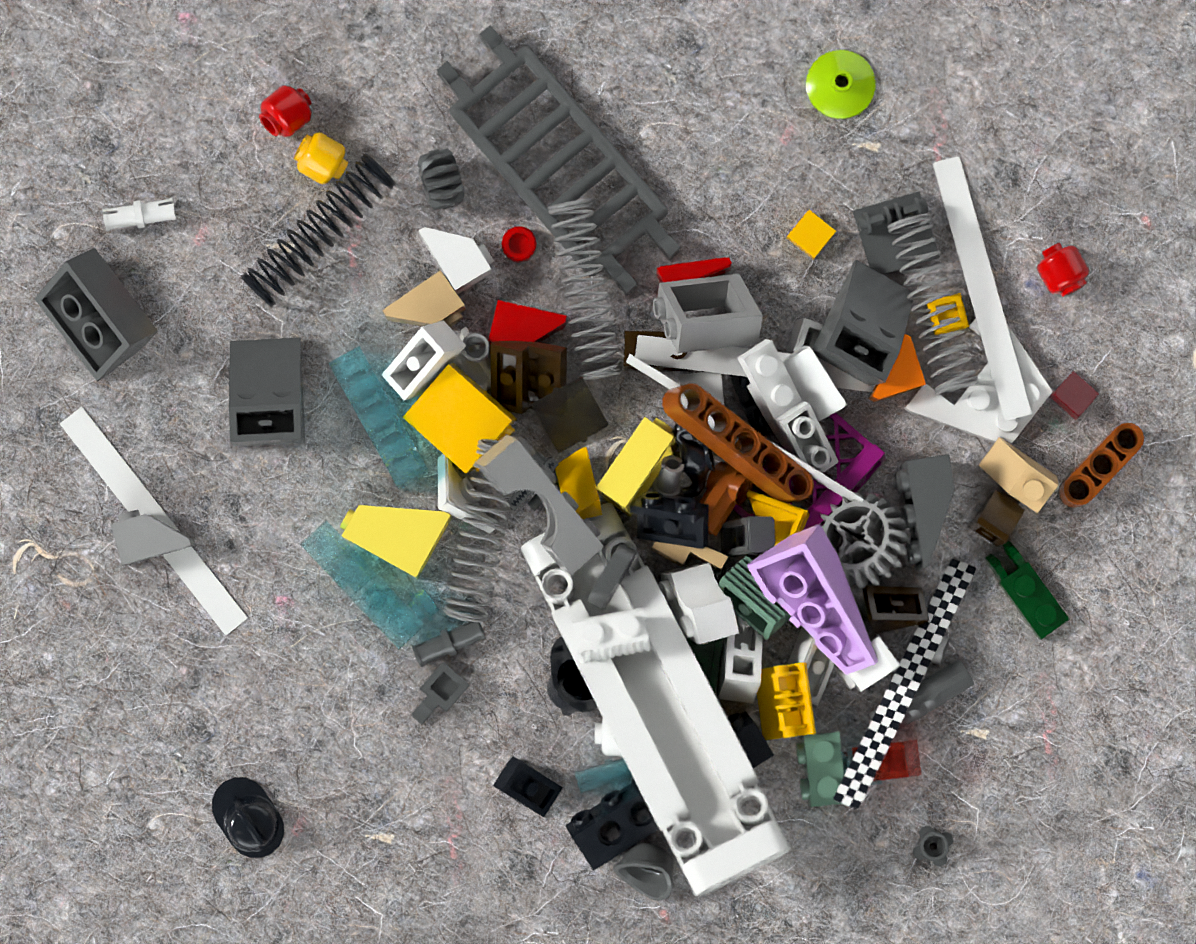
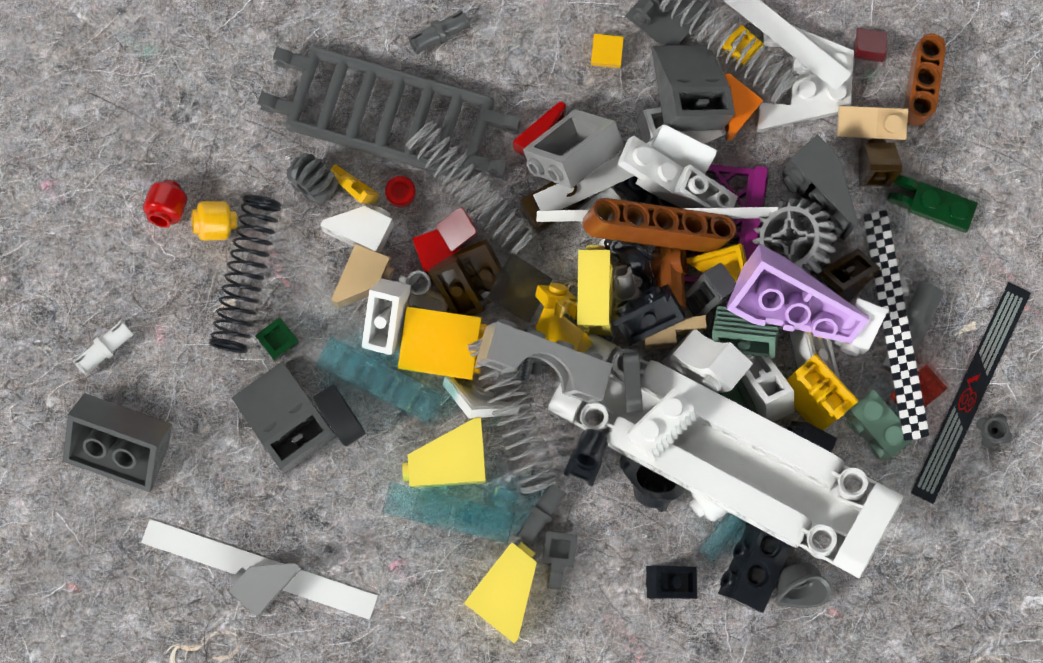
camera: 30 degrees left, 5 degrees down
none -> dark green plate [255,317,300,362]
none -> black tyre [313,384,366,447]
none -> yellow tile [330,164,380,205]
none -> dark grey pin [408,10,470,54]
none -> slope [436,206,478,252]
none -> light yellow slope [464,542,537,644]
none -> yellow plate [535,282,577,319]
none -> black piece [563,429,608,487]
none -> black sticker [911,282,1031,504]

